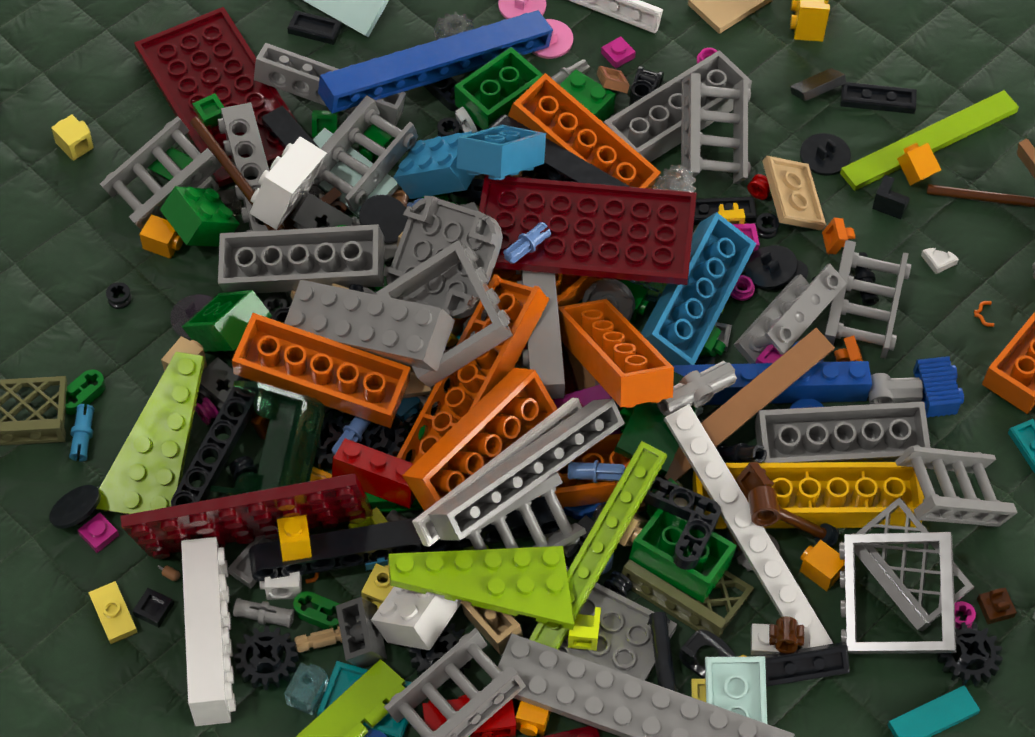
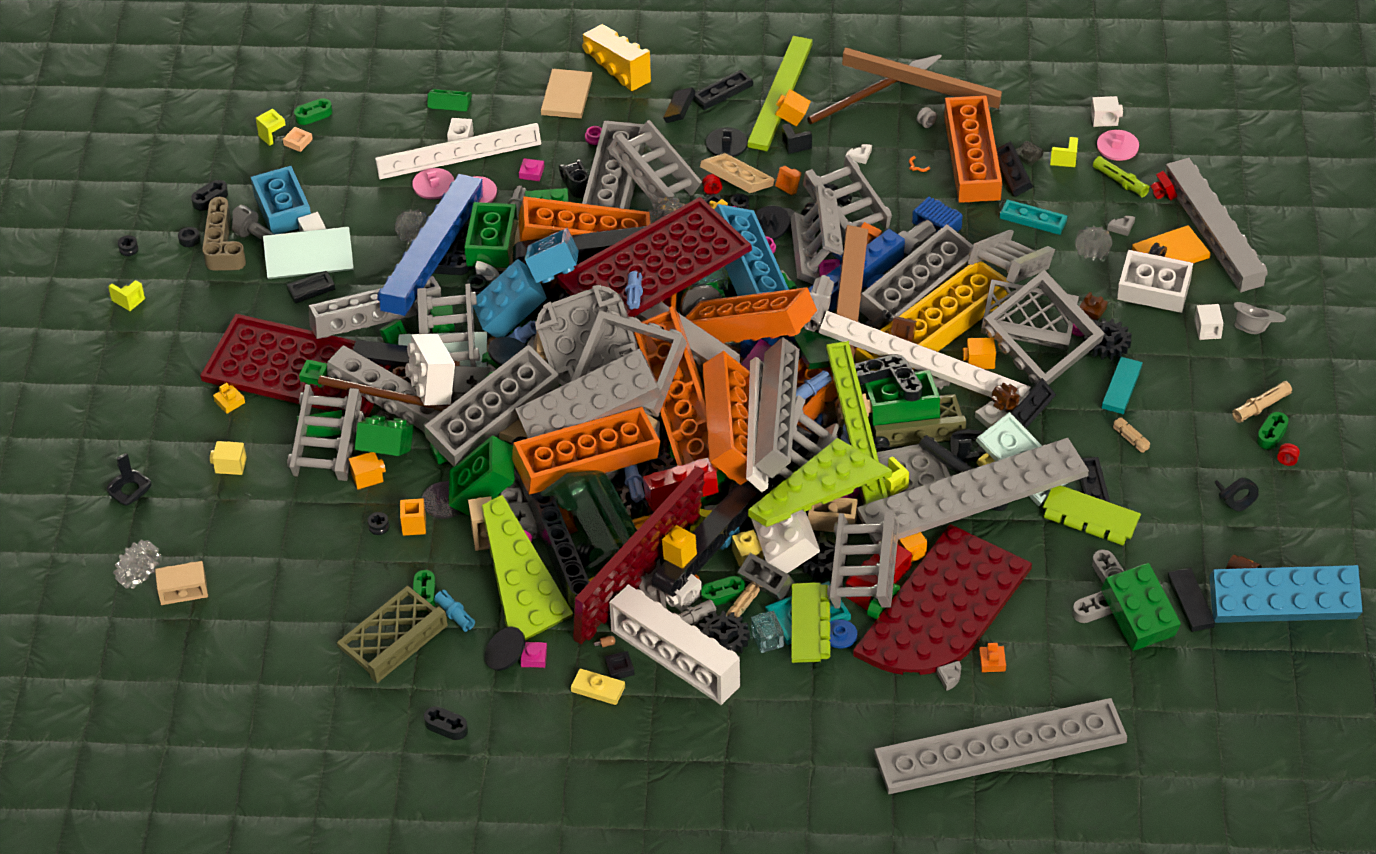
camera: 40 degrees left, 10 degrees down
medium nougat tile [596,66,630,93] -> none
reddish brown piece [748,486,839,547] -> none
none -> yellow tile [213,383,245,414]
none -> light orange brick [400,498,426,536]

